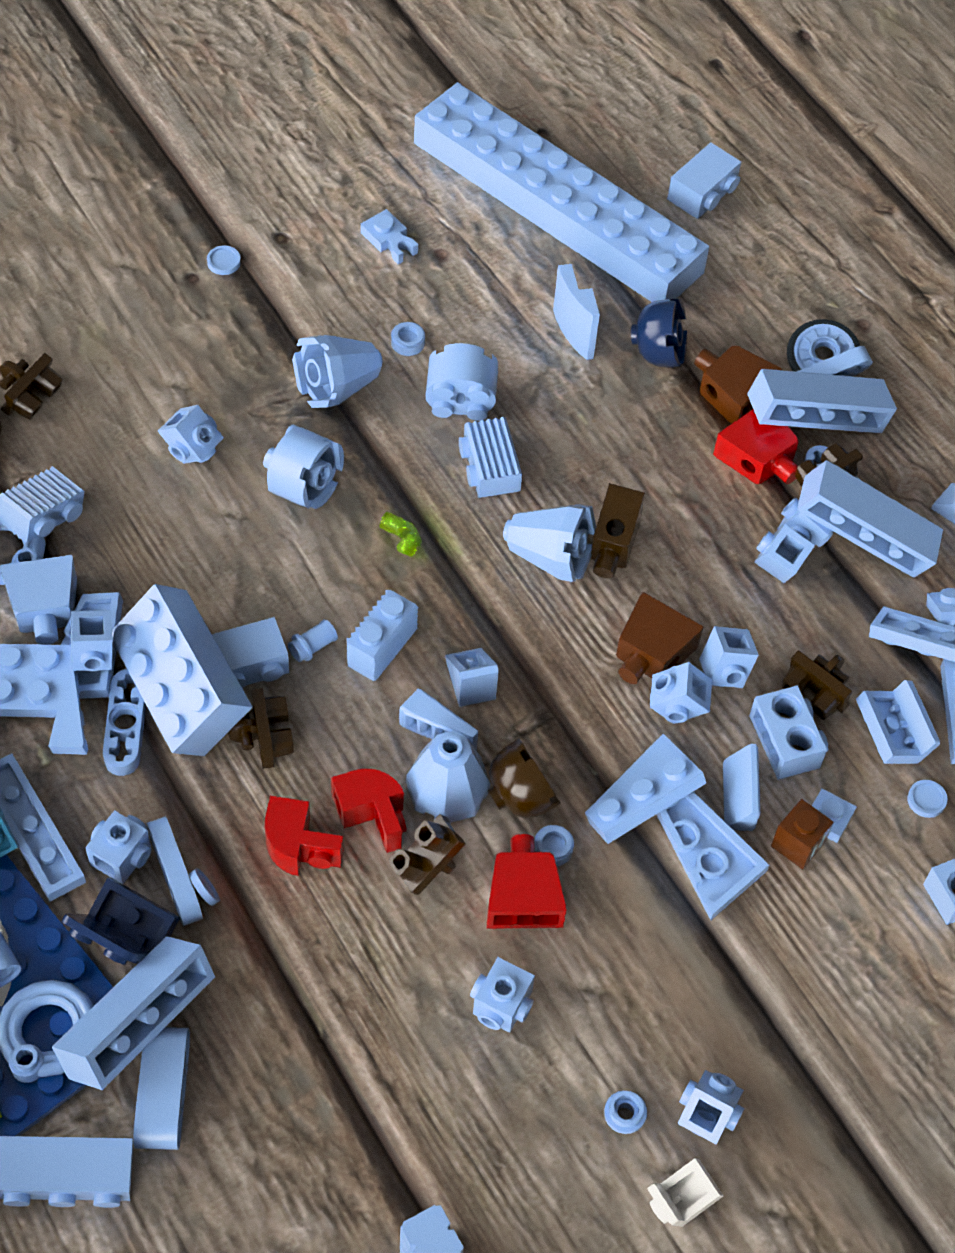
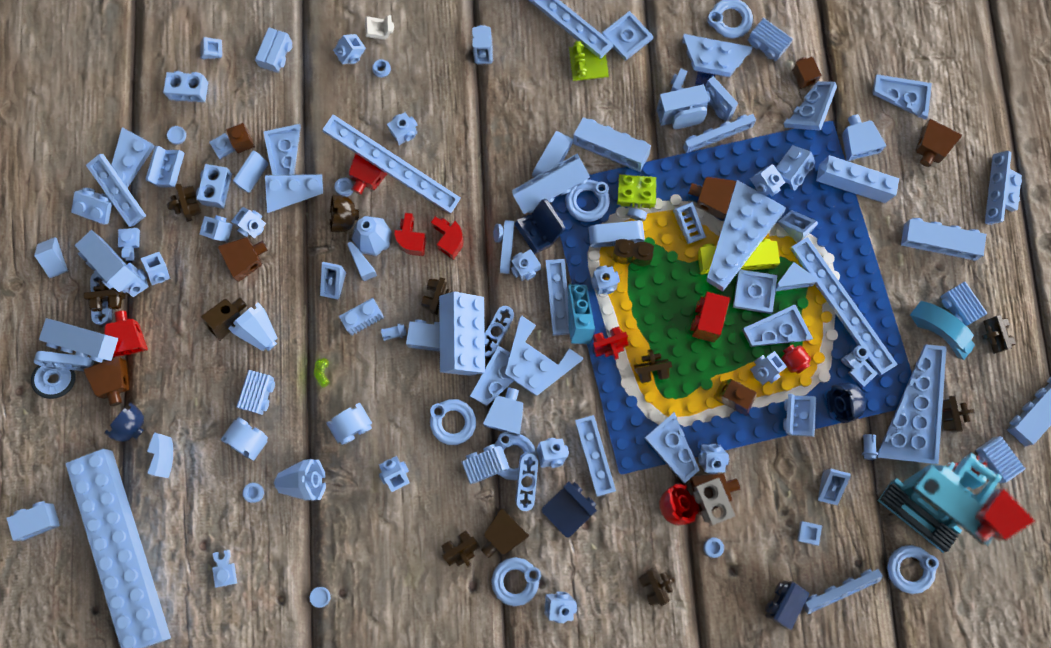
camera: 145 degrees left, 20 degrees up
light blue brick [71,610,113,671] -> none
dark brown hips [389,814,466,895] -> none
none -> light blue plate [118,228,140,261]
none -> light blue brick [255,28,292,73]
none -> light blue plate [322,115,461,214]
none -> light blue piece [430,399,476,445]

